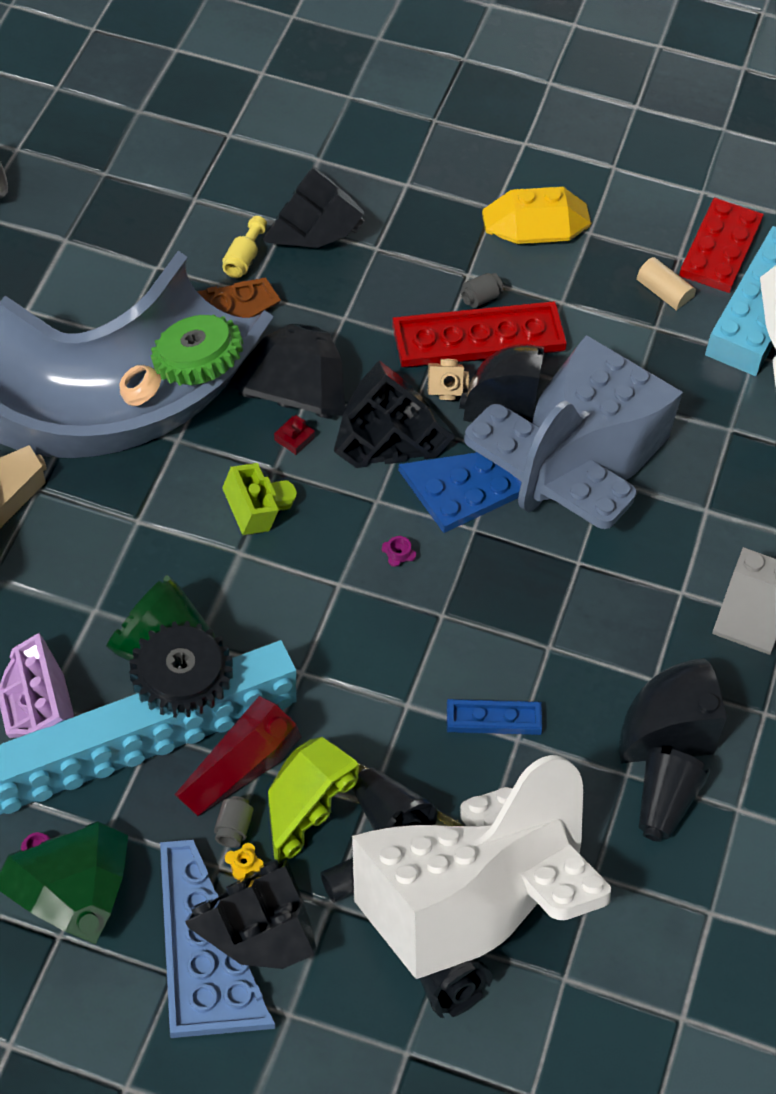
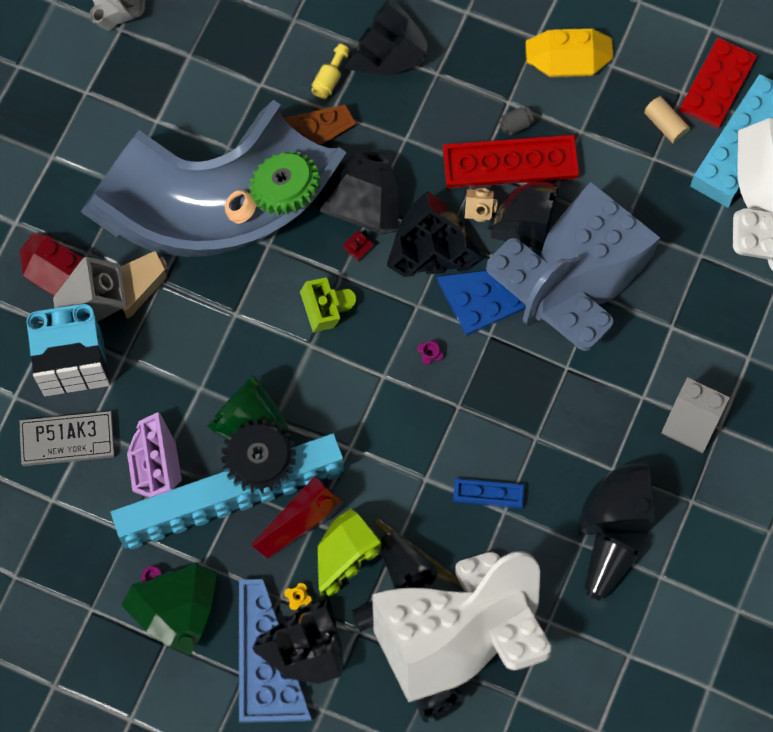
camera: 10 degrees right, 15 degrees up
dark grey brick [214,796,254,848] -> none

